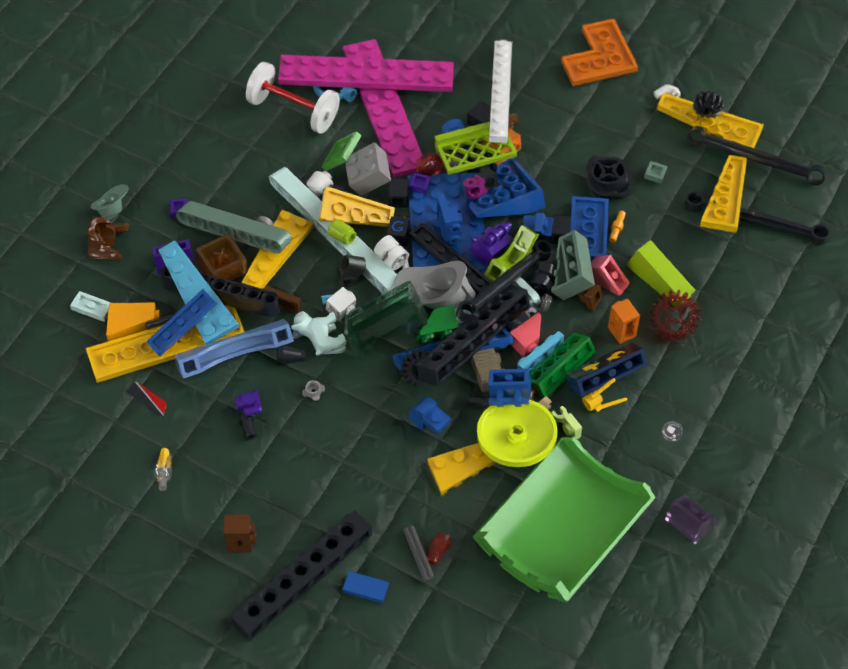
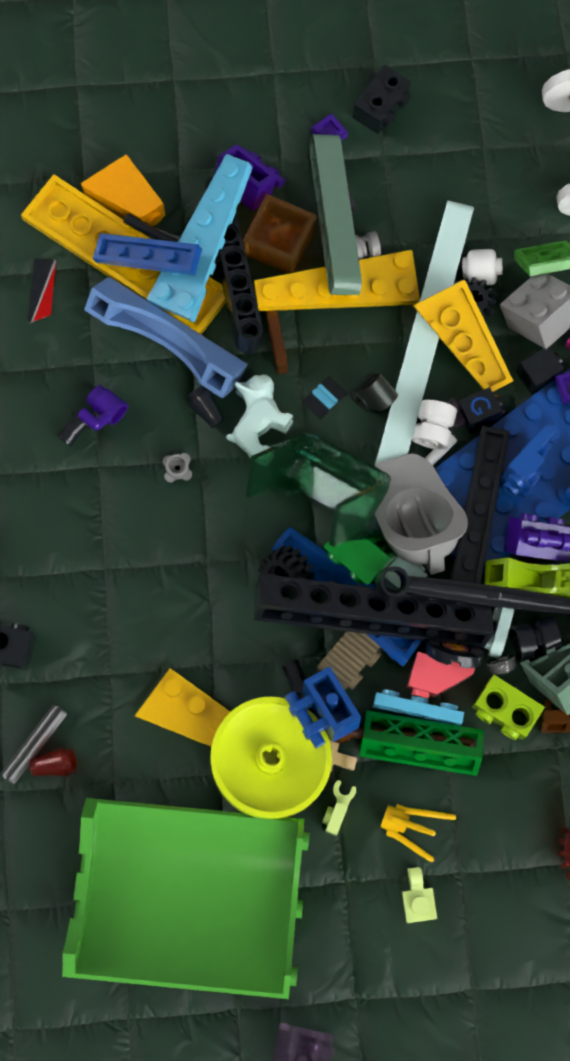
camera: 55 degrees right, 20 degrees up
light aqua plate [70,291,110,322] -> none
reddish brown hair [87,217,130,261] -> none
sand green piece [91,185,128,220] -> none
white brick [326,287,356,321] -> none
lime brick [328,219,356,245] -> none
blue brick [409,397,451,435] -> none
dark blue brick [566,342,648,397] -> none
orange brick [608,299,640,344] -> none
clear tile [662,421,683,441] -> none
none -> black brick [352,65,411,135]
none -> yellowish green plate [402,867,437,923]
none -> lime brick [472,675,545,741]

